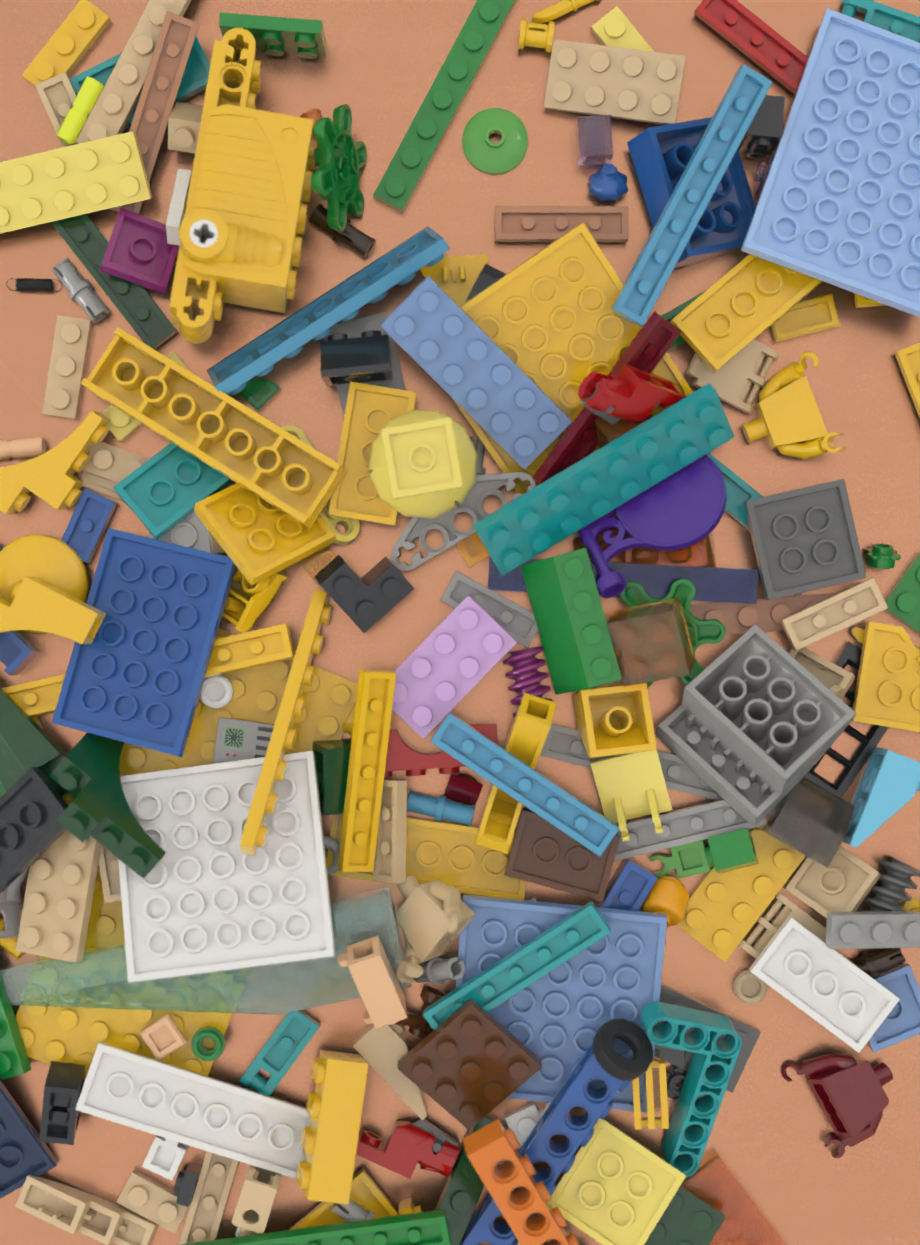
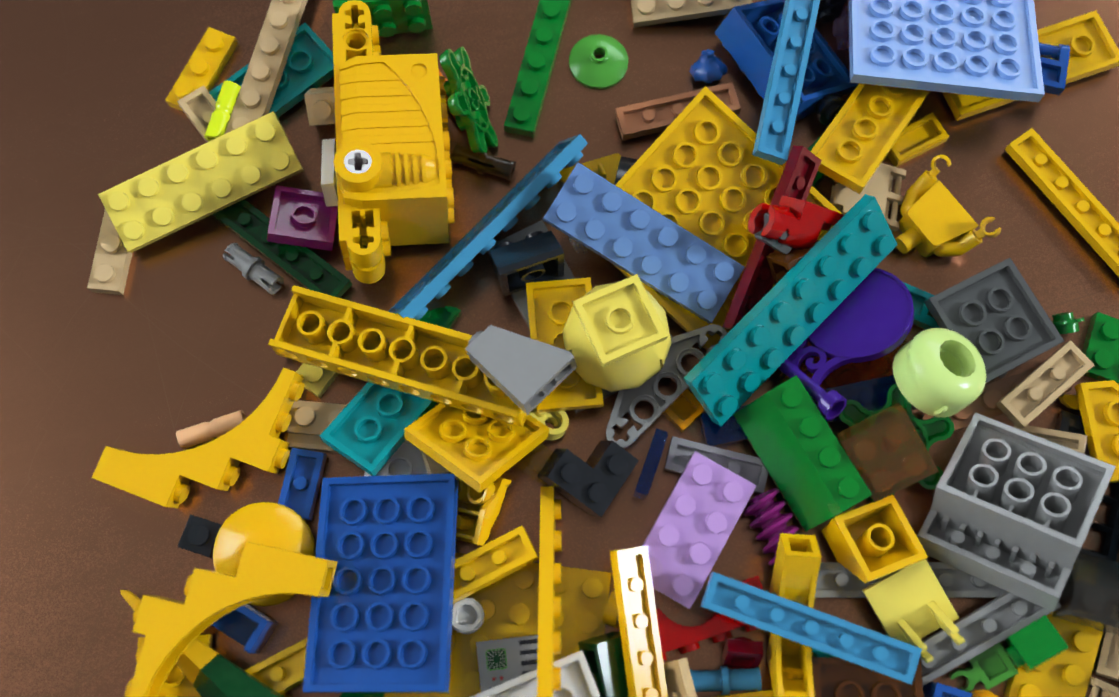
camera: 15 degrees left, 15 degrees down
black piece [6,278,62,292] -> none
tan plate [42,315,93,420] -> none
nougat plate [109,11,200,214] -> none
brick [576,115,613,169] -> none
none -> light grey slope [465,325,577,415]
none -> clear blue tile [633,428,669,500]
none -> black plate [816,95,845,126]
none -> yellowish green piece [893,328,986,418]

